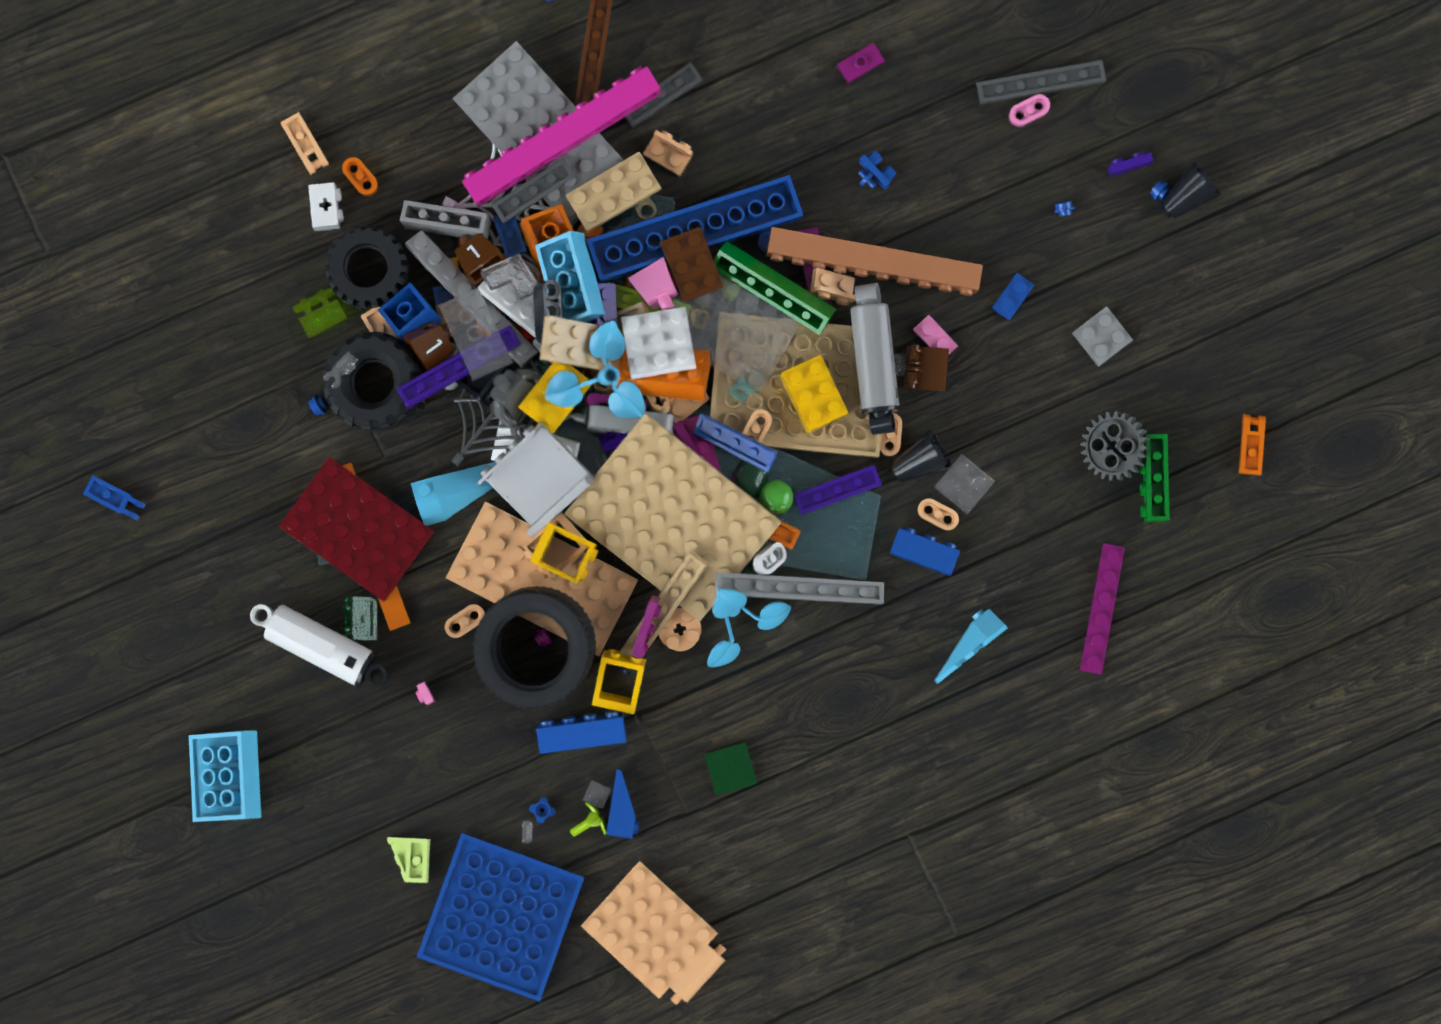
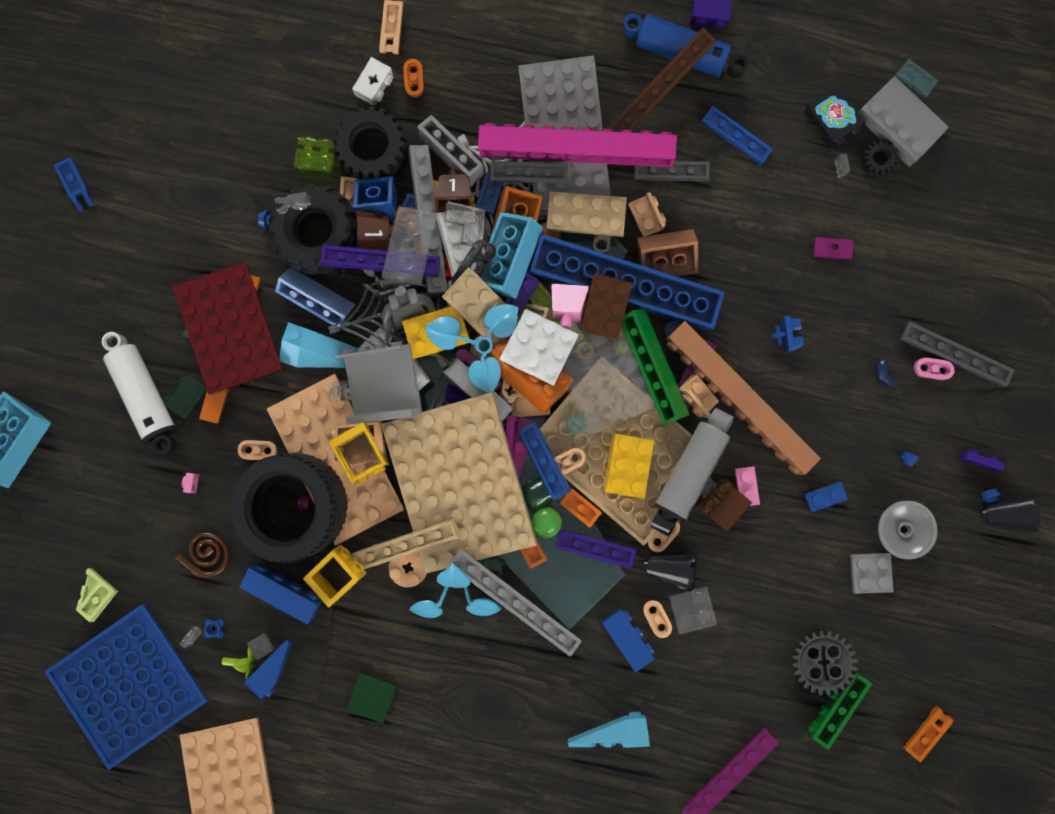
camera: 35 degrees right, 0 degrees up
magenta plate [632,595,662,658] -> none
white plate [753,542,786,575] -> none
none -> reddish brown piece [175,532,229,578]
none -> medium blue brick [275,267,356,330]
none -> clear bracket [329,381,352,402]
none -> orange plate [559,488,602,528]
none -> nougat slope [637,229,698,276]
none -> blue tile [701,106,773,165]
none -> dark blue arm [875,359,896,388]
none -> light grey dish [878,501,937,559]

